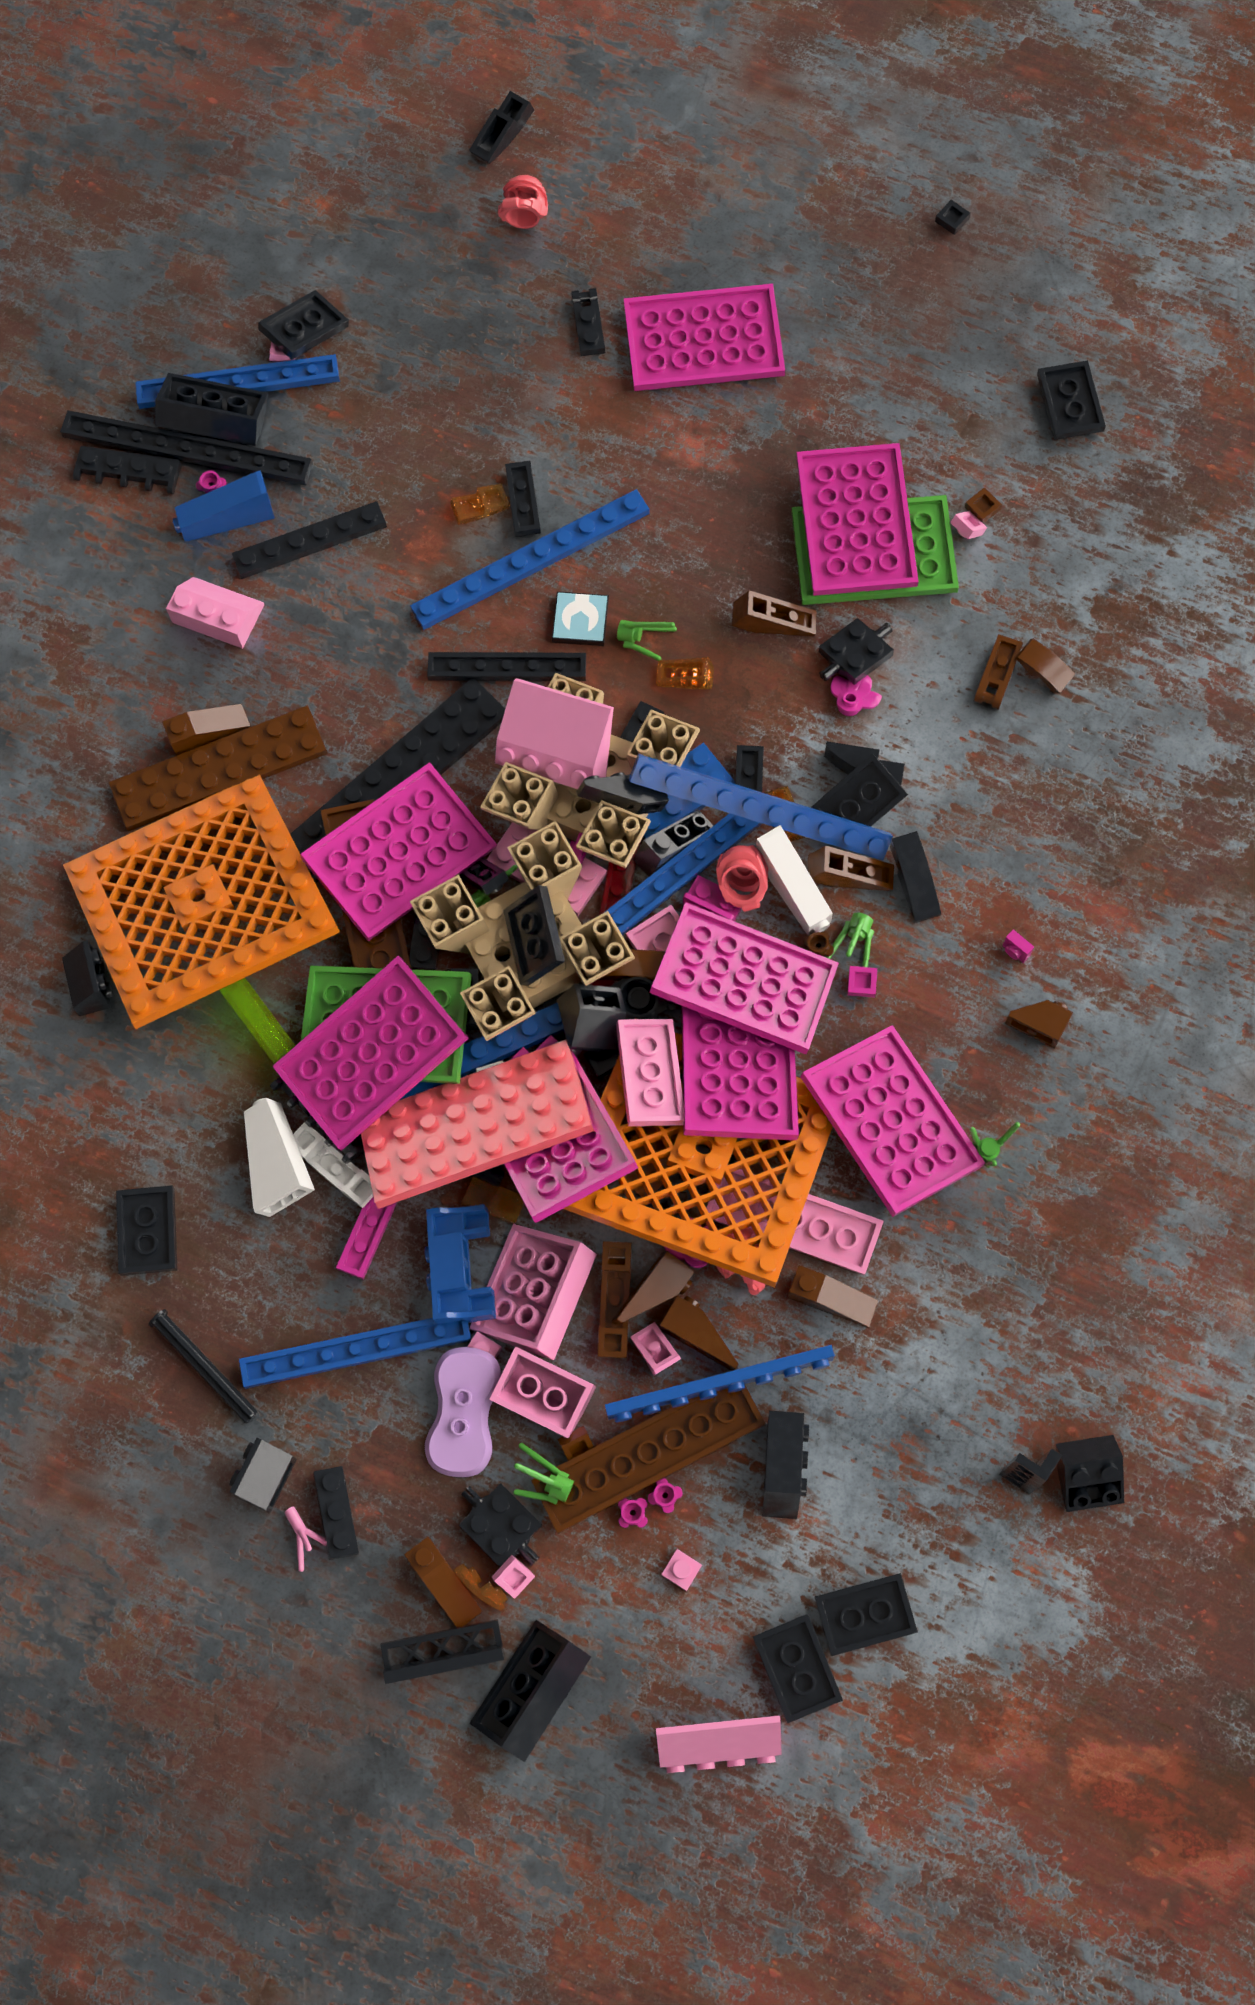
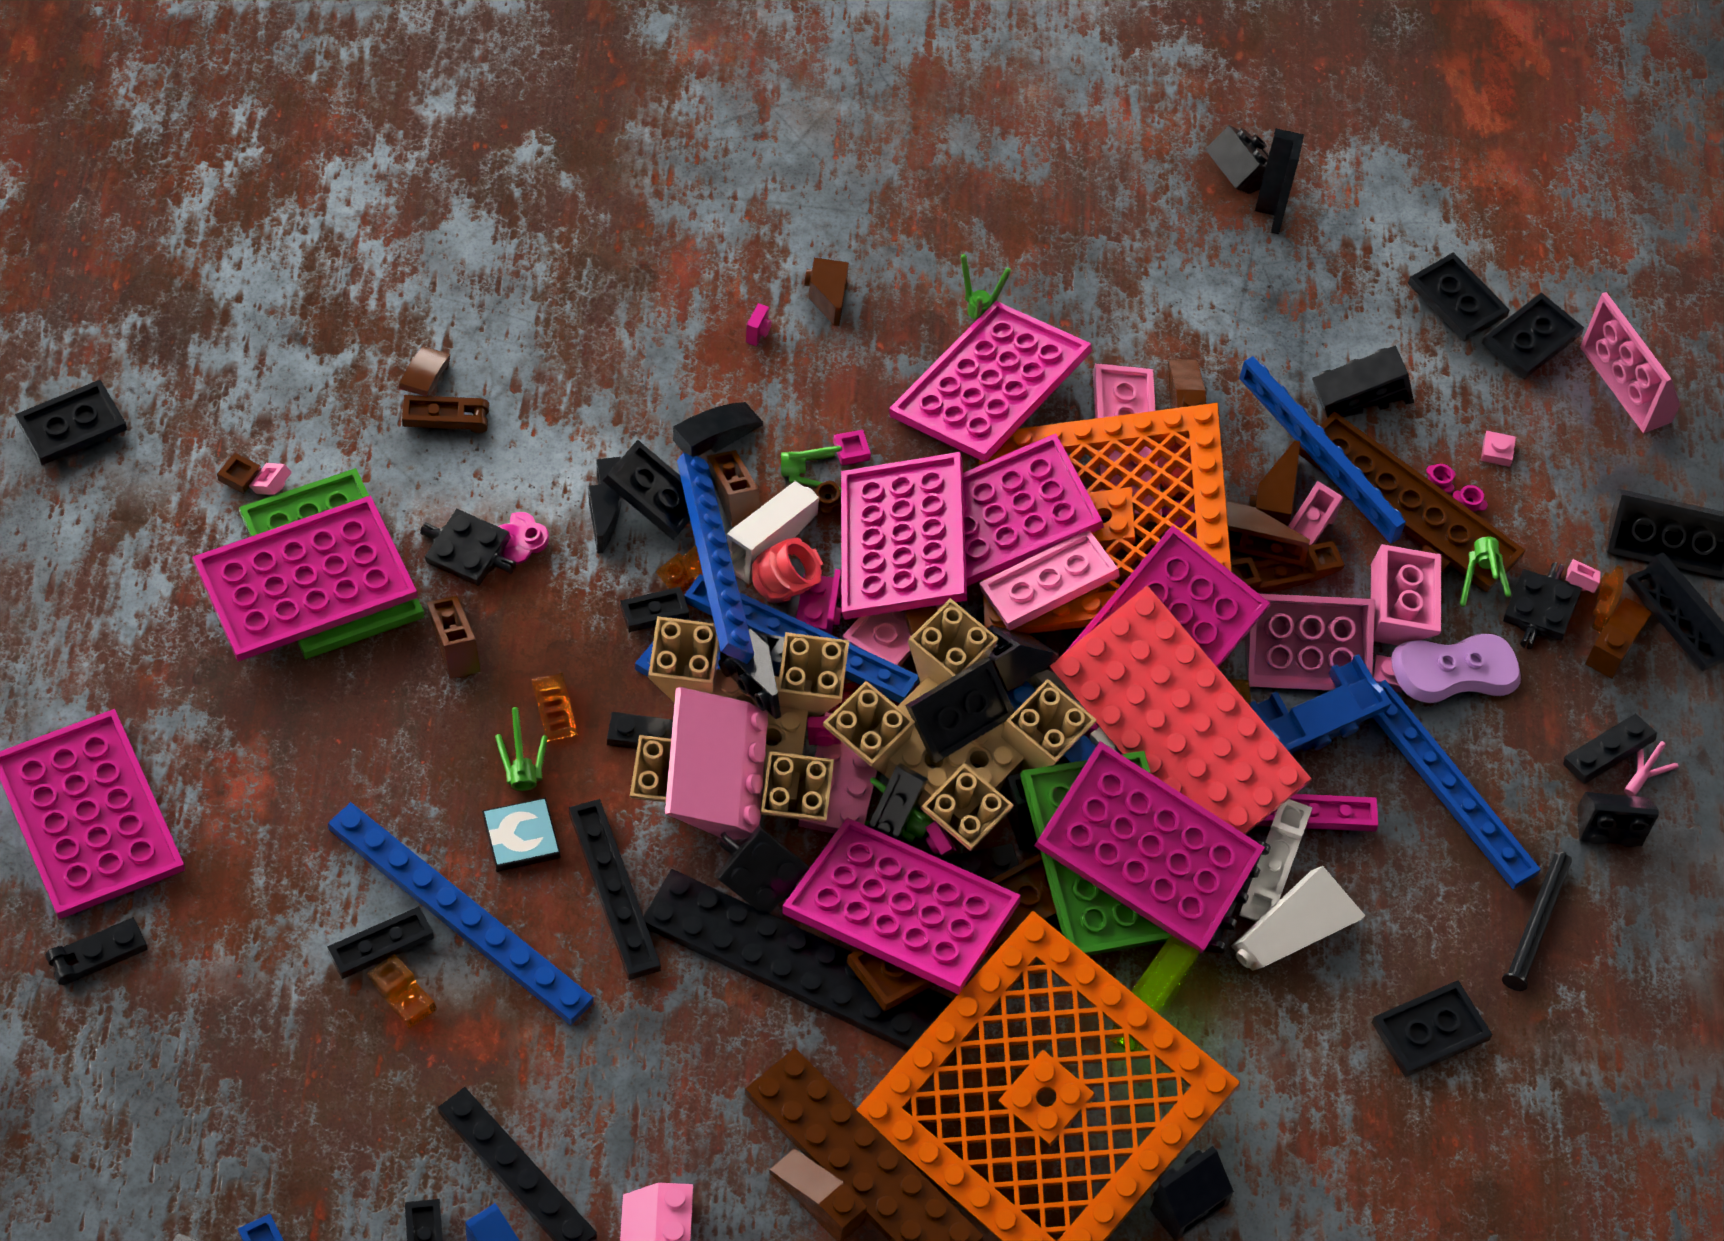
camera: 120 degrees left, 15 degrees down
none -> black plate [716,825,809,914]

